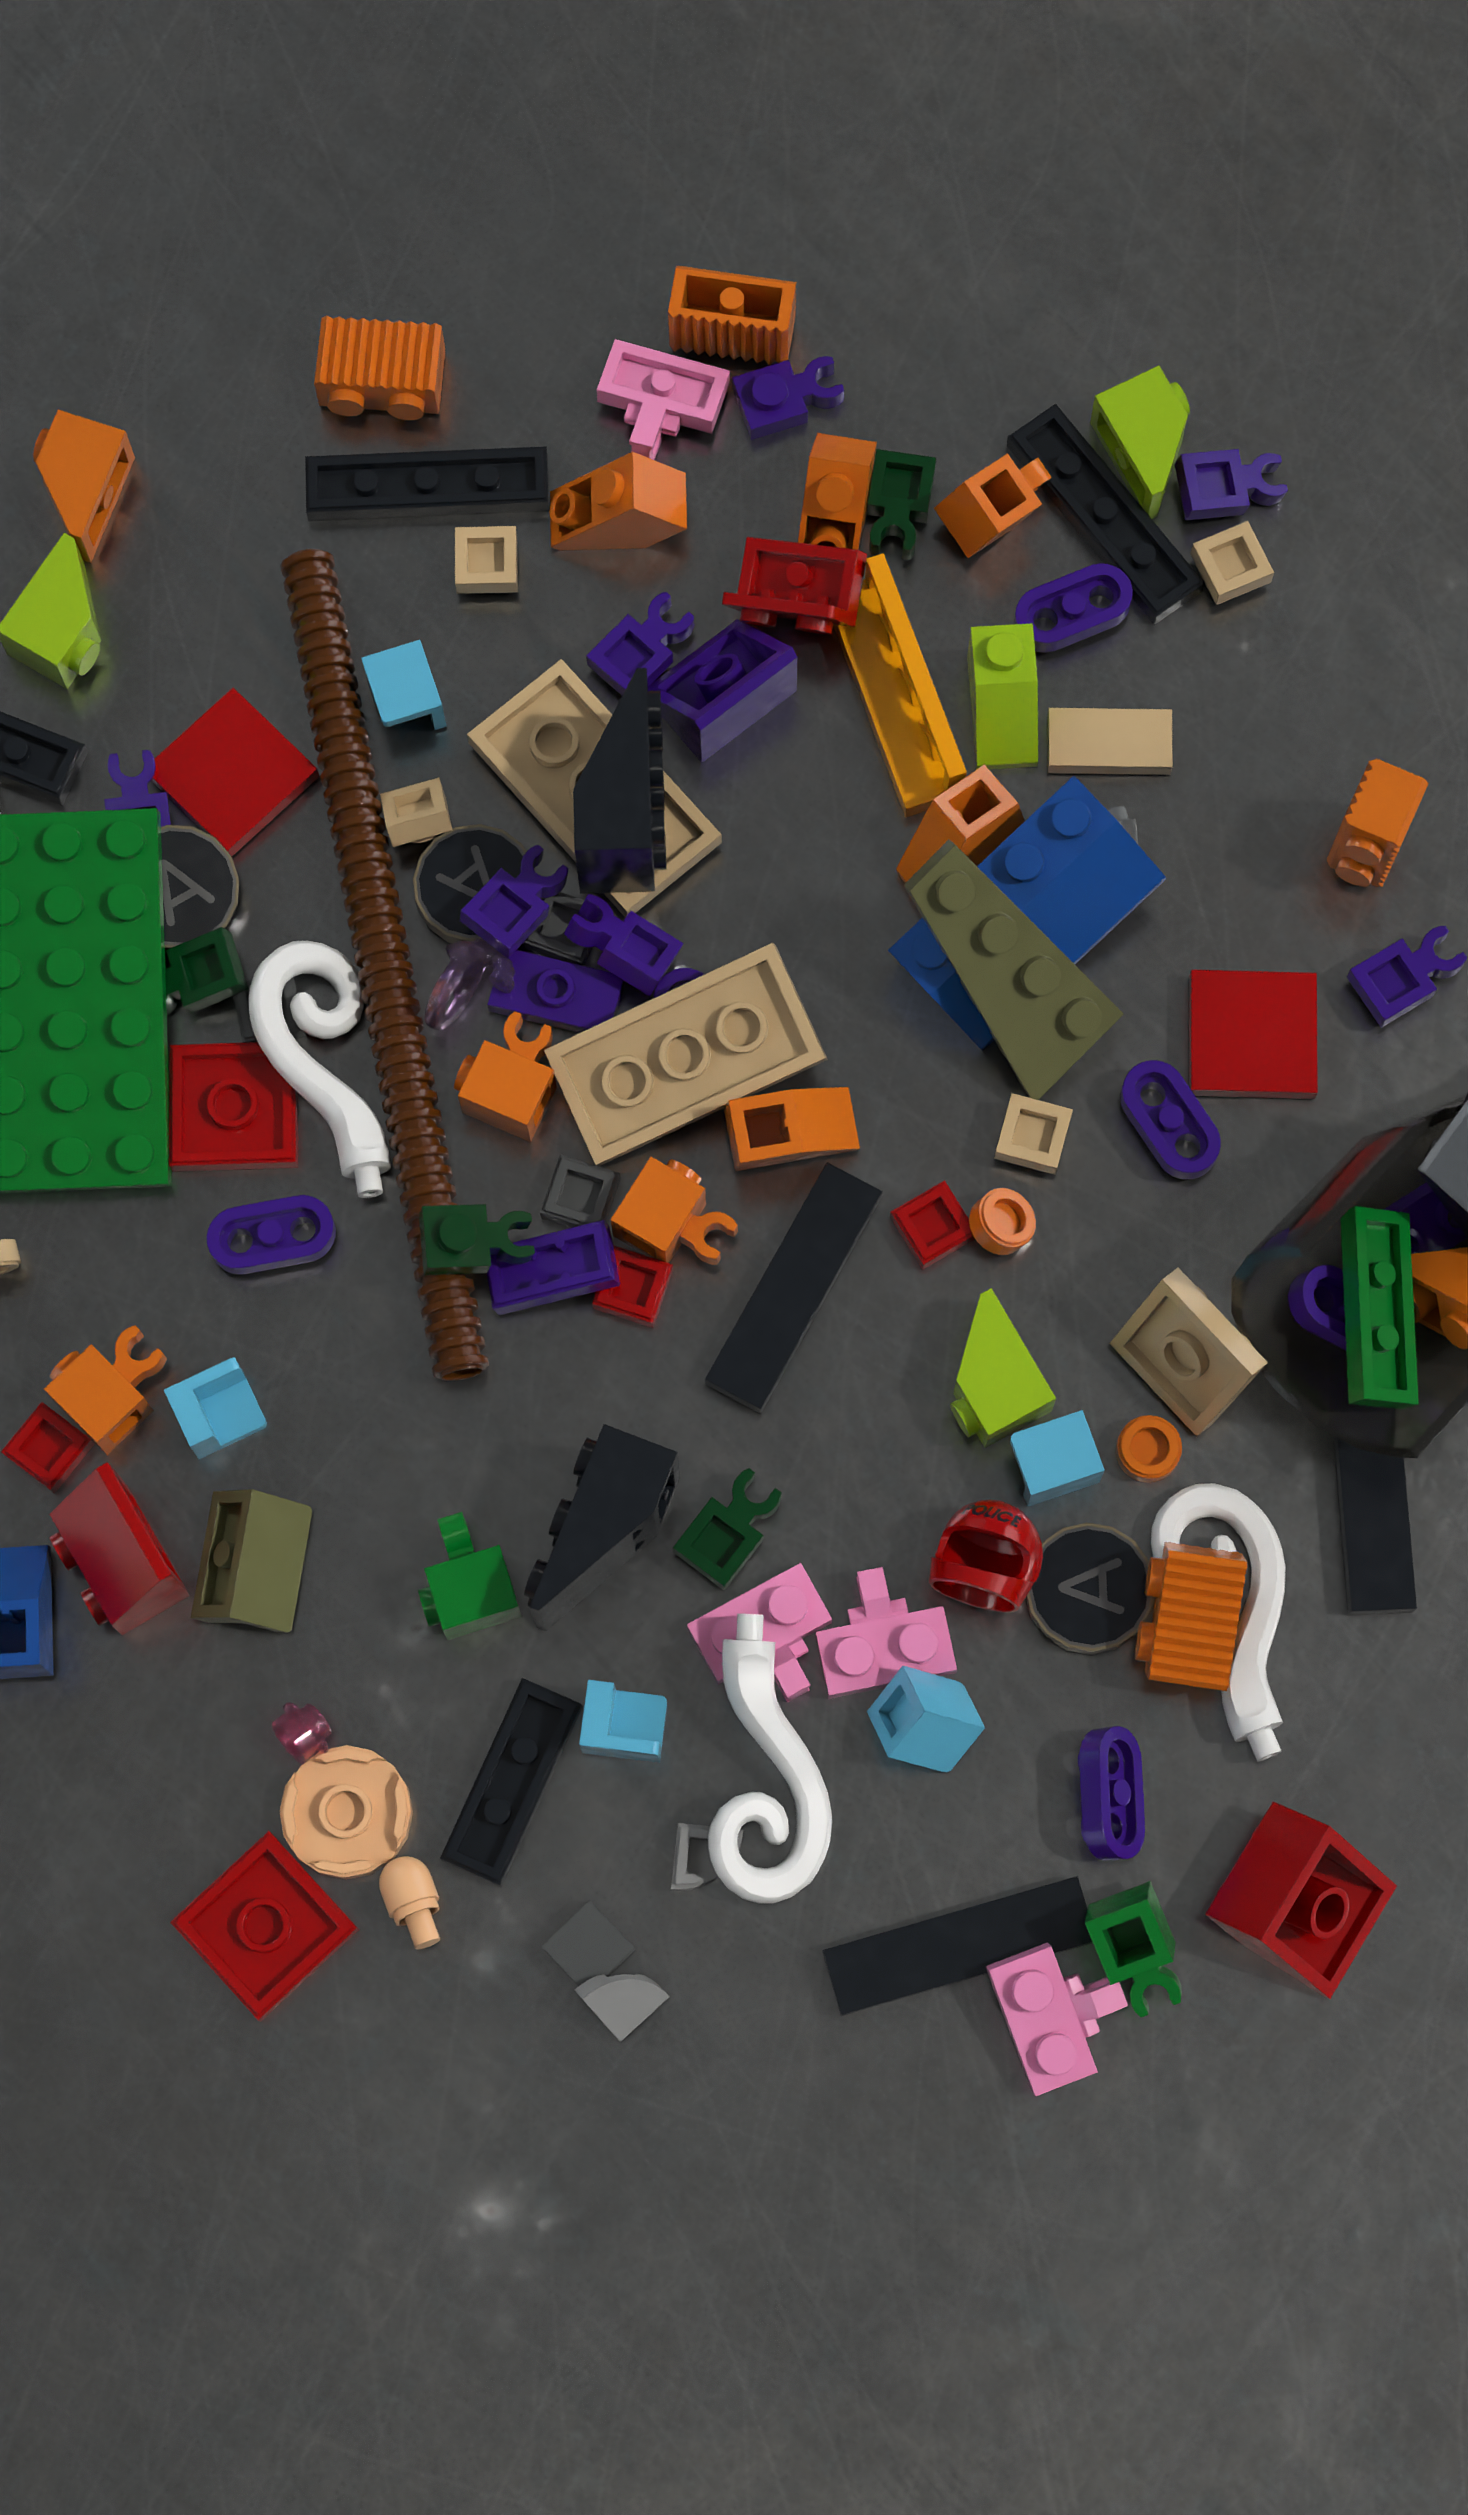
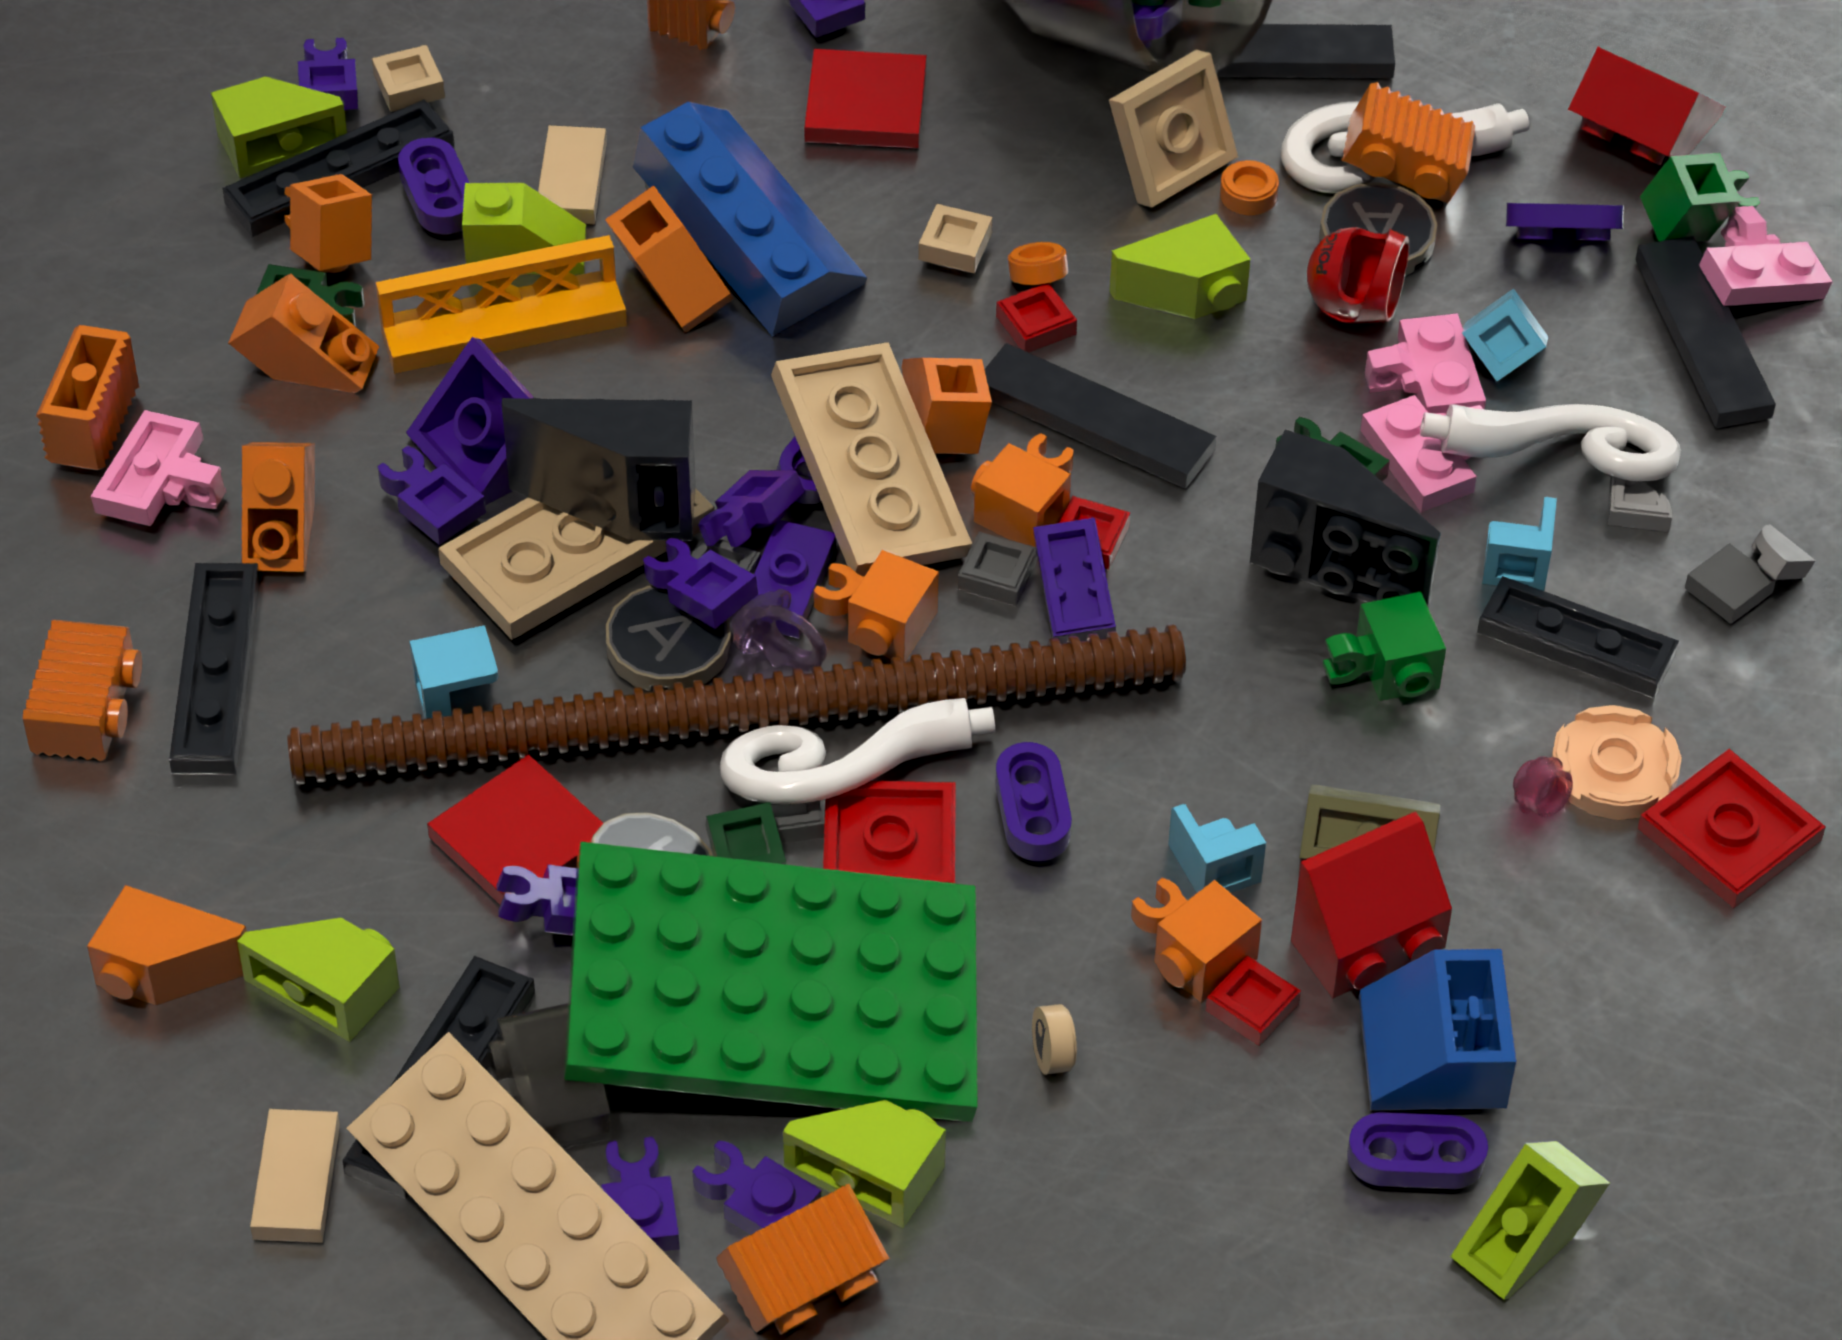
camera: 90 degrees left, 25 degrees down
light nougat cylinder [379,1856,440,1950] -> none
tan plate [380,777,453,847] -> none
dark green plate [419,1204,535,1275] -> none
tan plate [455,526,518,594] -> none
red bracket [722,537,867,635] -> none
dark purple plate [732,356,845,440] -> none
olive wing [904,839,1123,1100] -> none
medium azure panel [1010,1410,1105,1506] -> none
dark purple plate [1120,1060,1221,1180] -> none

